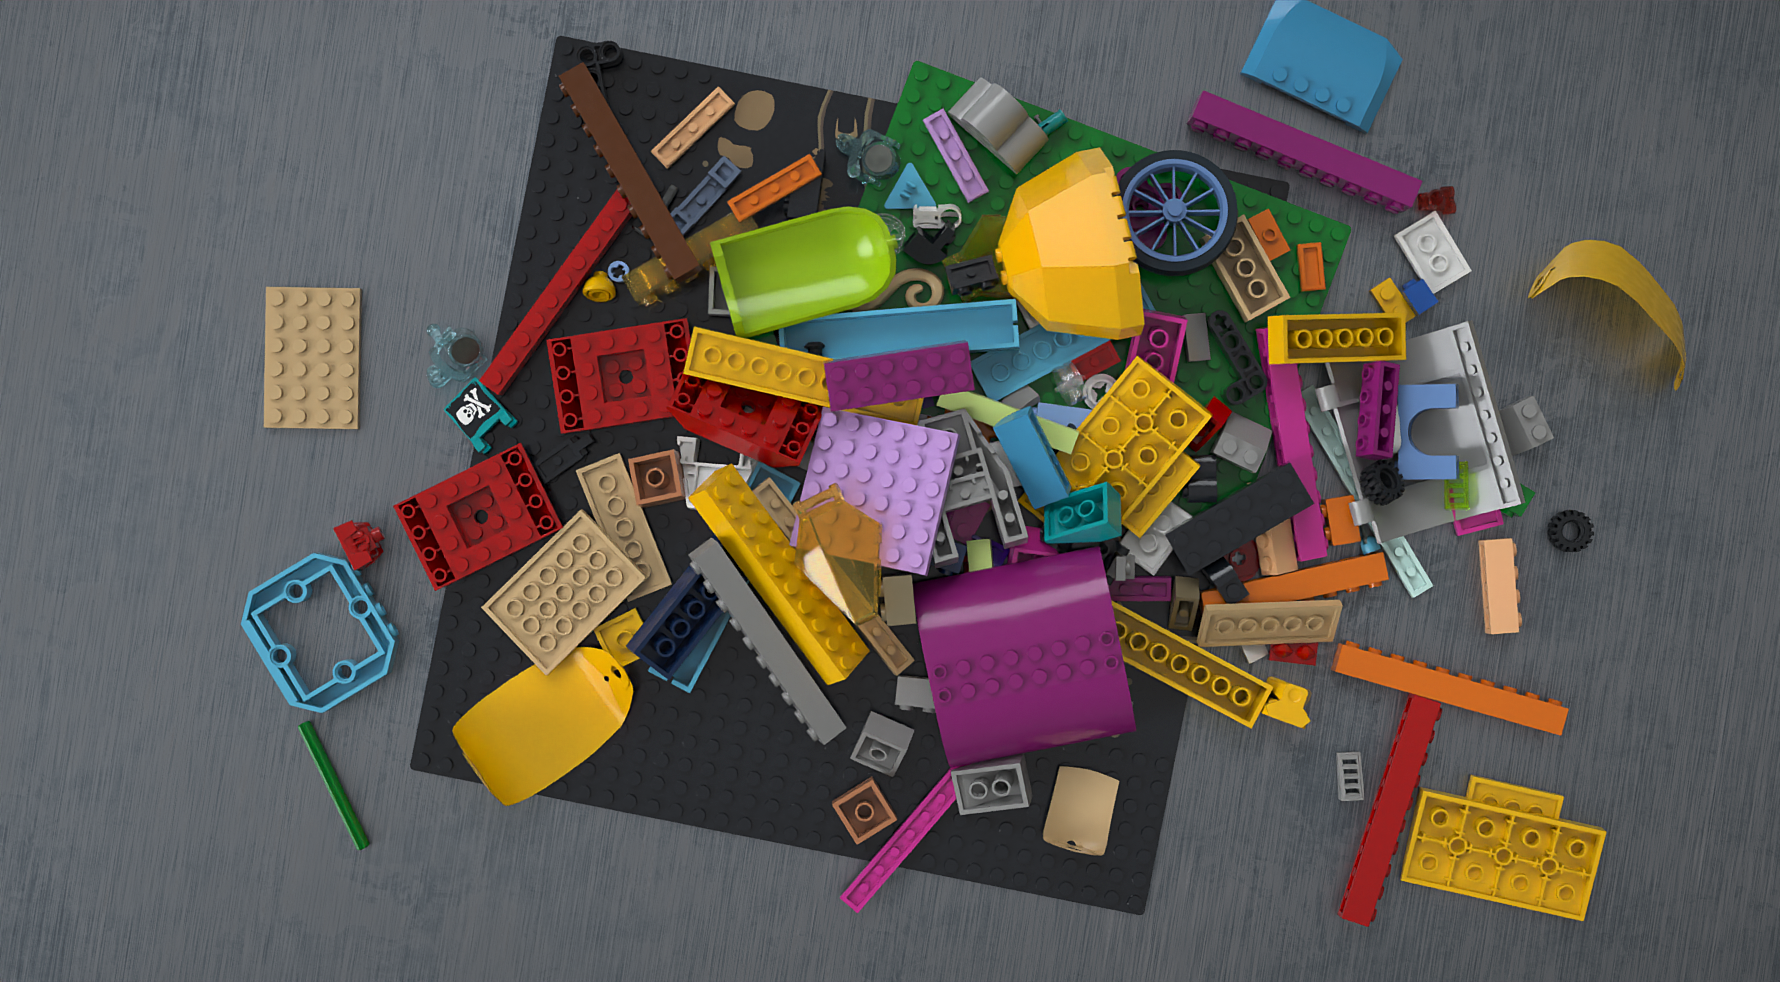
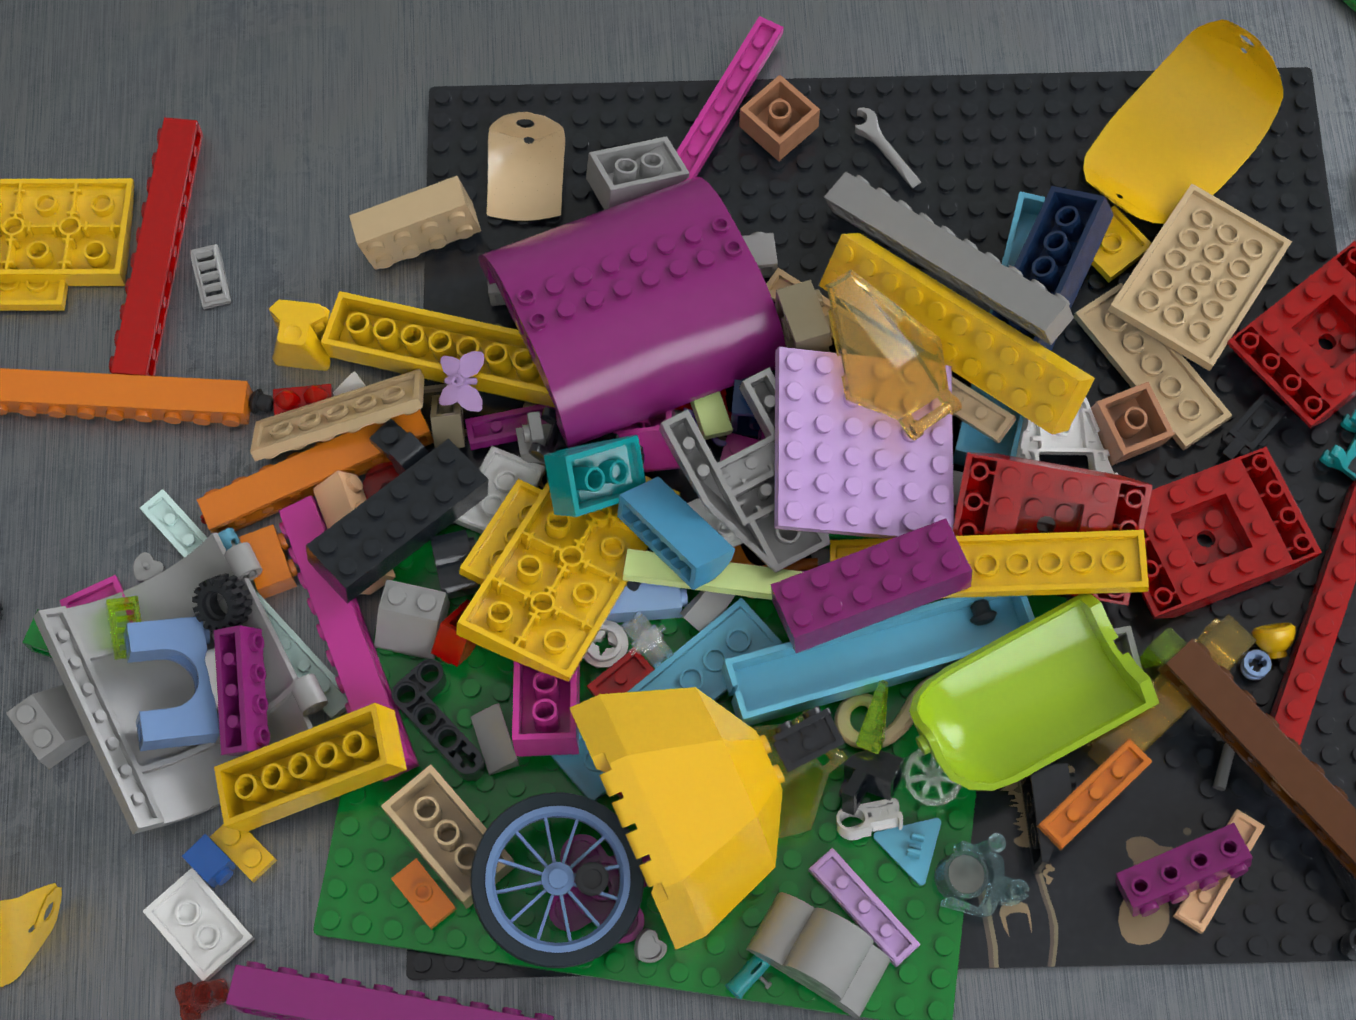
camera: 170 degrees right, 20 degrees down
sand blue slope [670,156,741,236] -> none
light grey slope [850,711,914,777] -> none
orange tile [1296,242,1326,292] -> none
light nougat brick [1478,538,1522,634] -> none
none -> light grey piece [133,552,165,583]
none -> black piece [249,388,273,414]
none -> tan brick [349,176,481,270]
none -> lavender piece [439,351,484,412]
none -> black tile [575,862,609,896]
none -> light grey piece [634,928,667,963]
none -> light grey piece [855,107,921,188]
none -> clear neon green slope [856,680,888,754]
none -> magenta brick [1116,823,1252,917]
none -> clear neon green slope [1139,627,1186,668]

